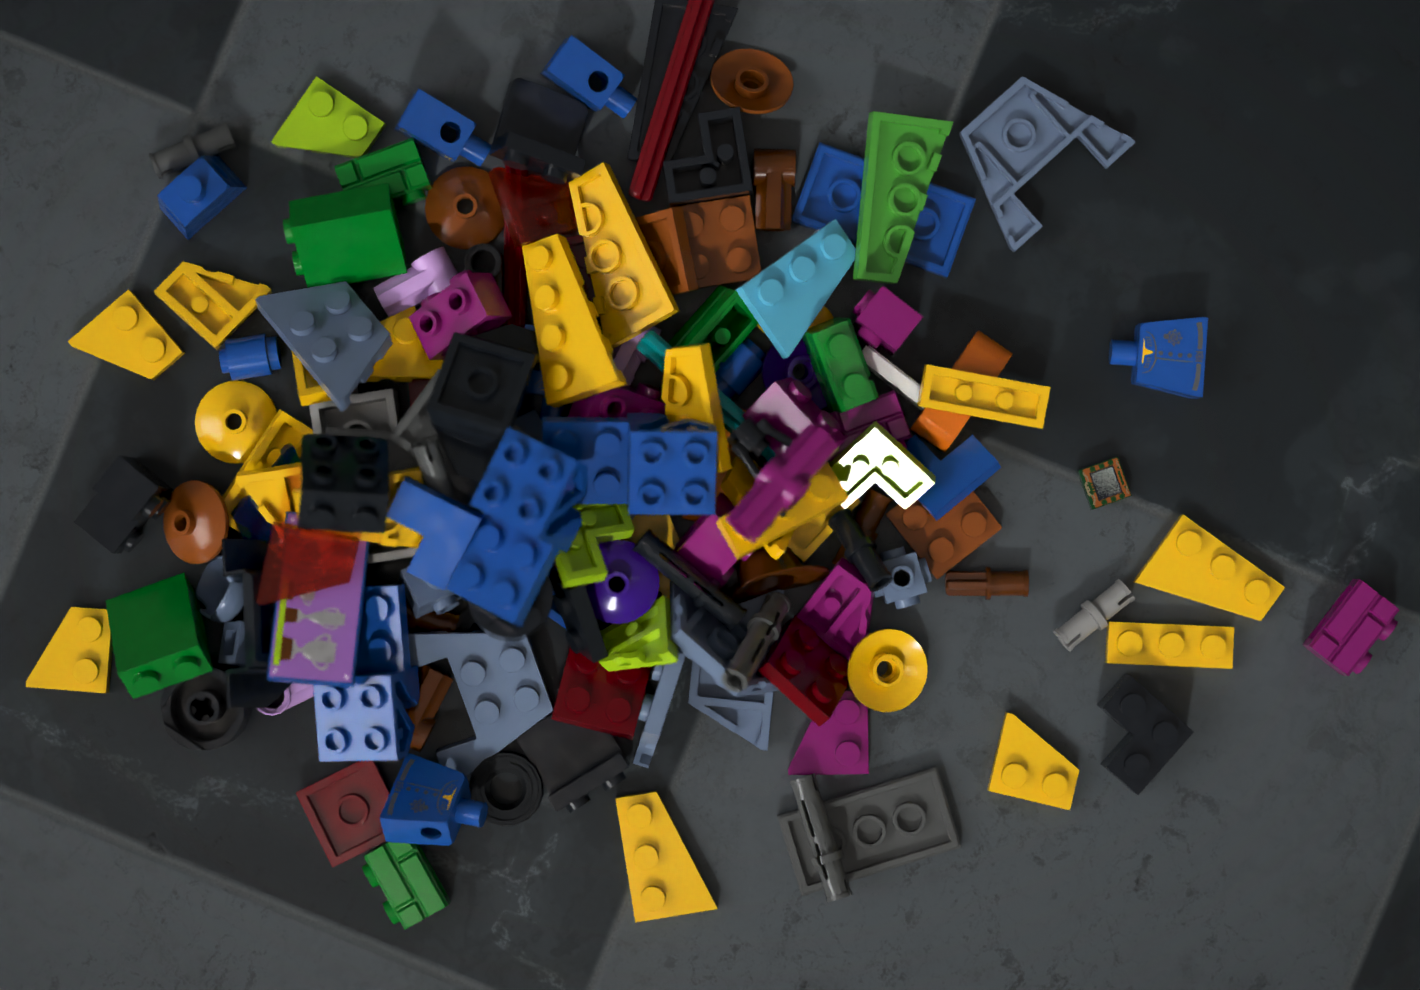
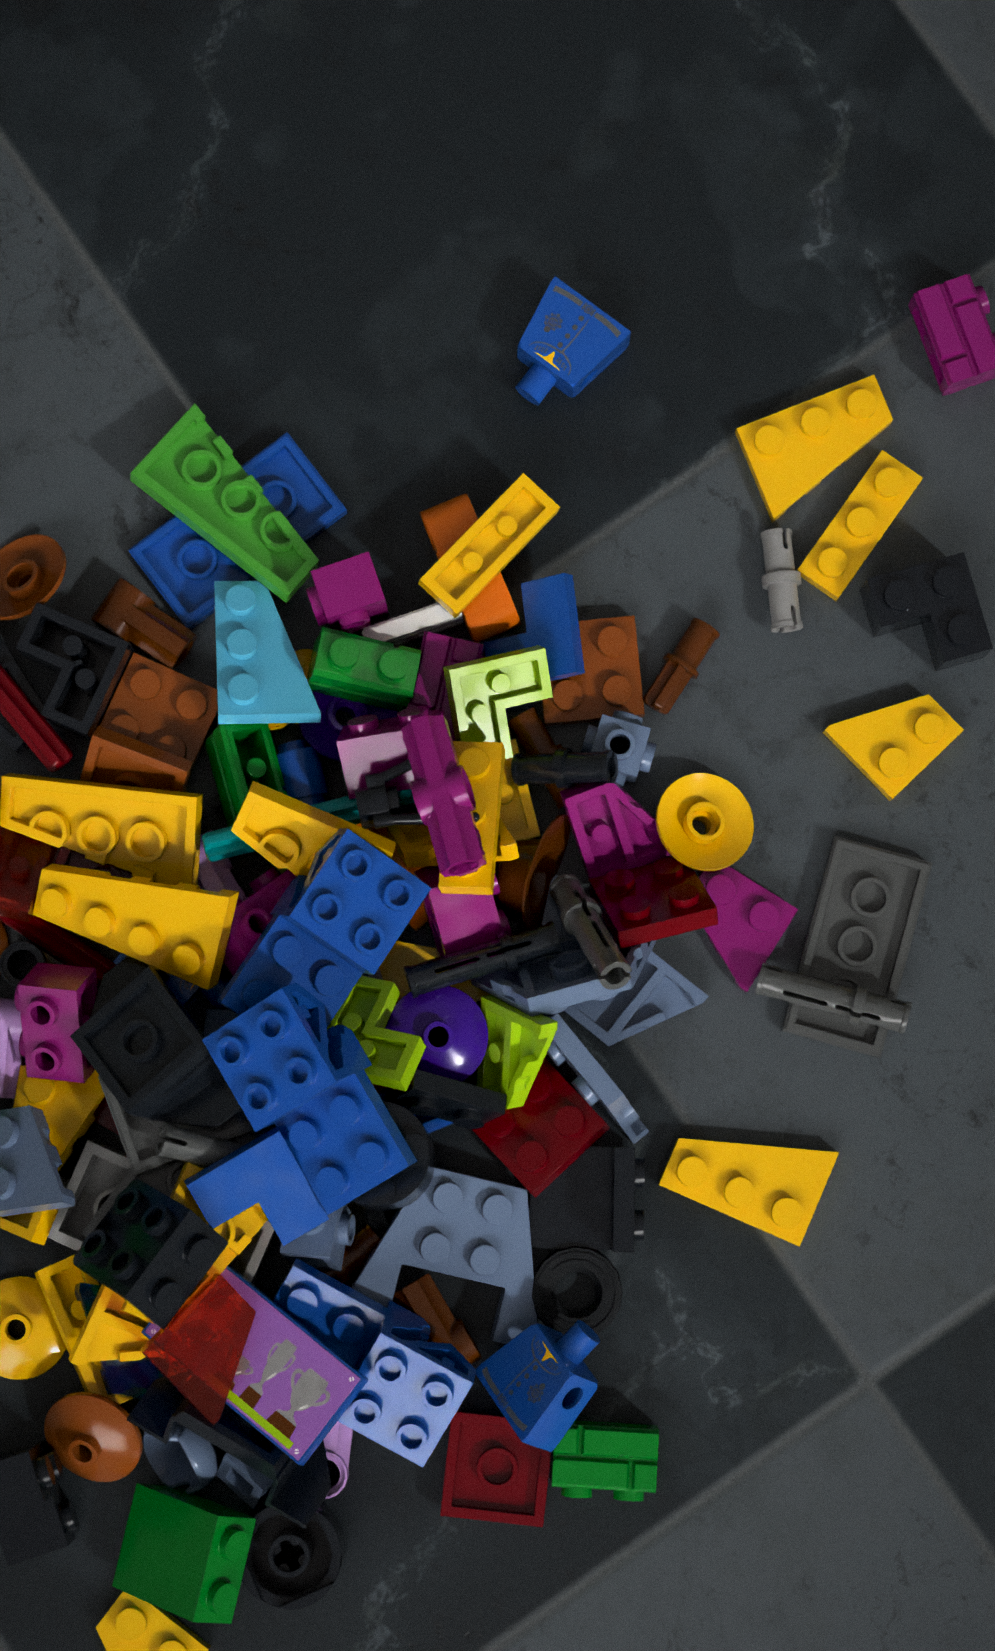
camera: 55 degrees left, 5 degrees down
sand blue wing [959,76,1136,253] -> none
tile [1077,457,1132,510] -> none

